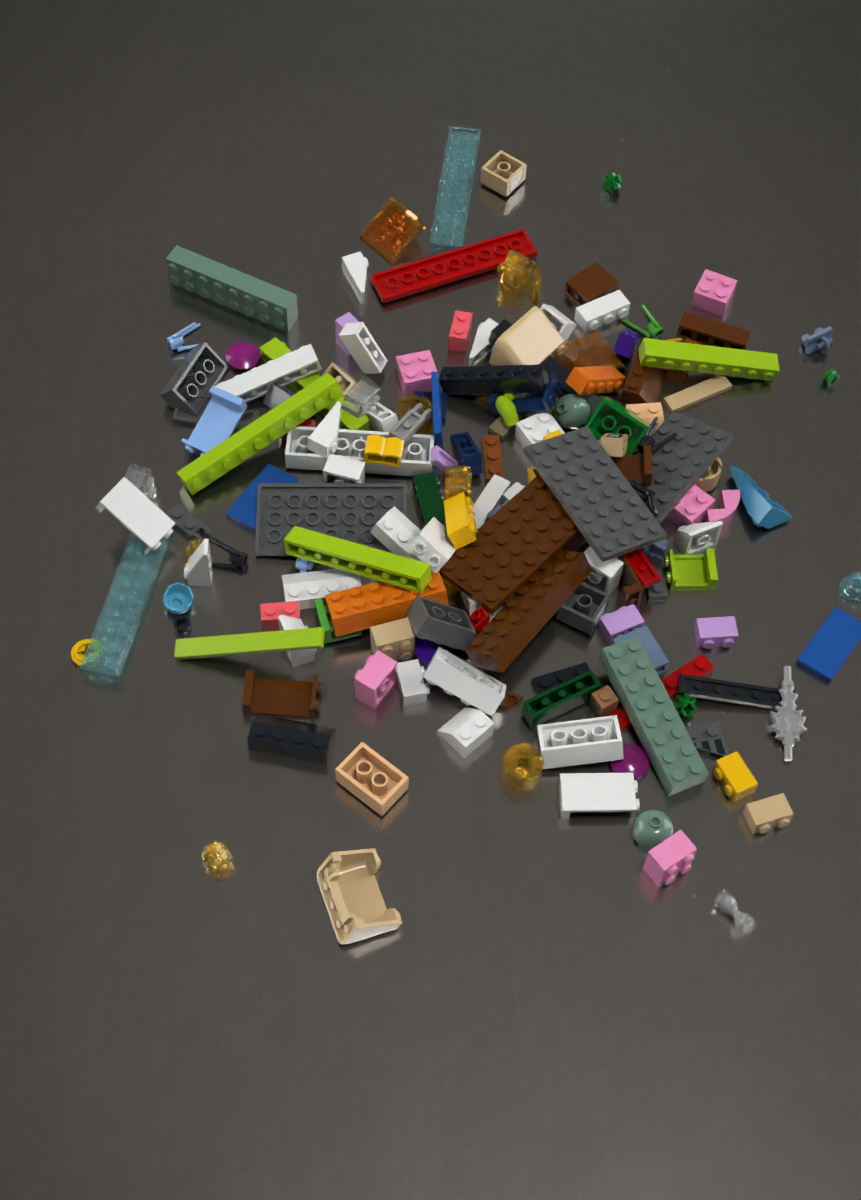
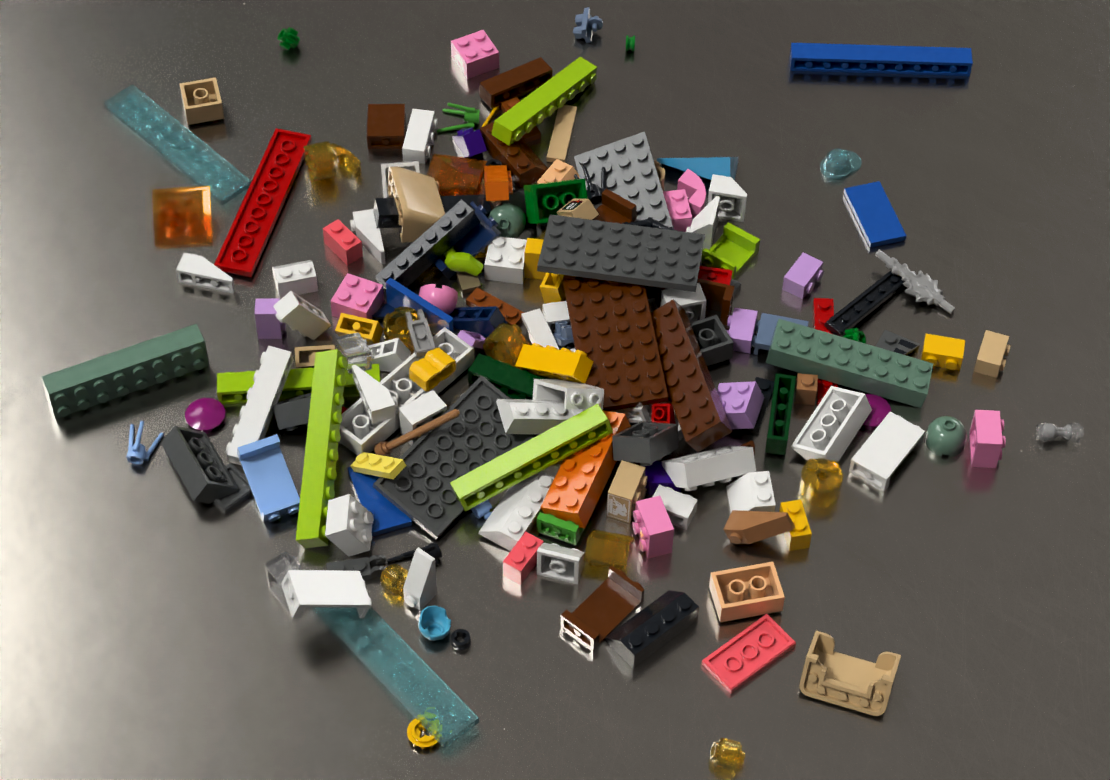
camera: 50 degrees left, 5 degrees down
lime tile [174,627,325,660] -> none
none -> white slope [272,260,318,298]
none -> white brick [325,494,374,557]
none -> yellow brick [335,313,384,345]
none -> light yellow plate [350,452,407,480]
none -> medium nougat piece [374,409,460,456]
none -> bright pink cylinder [419,284,458,315]
none -> clear yellow slope [584,529,634,570]
none -> coral tile [702,614,796,694]
none -> white slope [708,174,747,222]
none -> lavender brick [717,381,764,429]
none -> medium nougat slope [723,510,795,544]
none -> yellow brick [779,499,812,551]

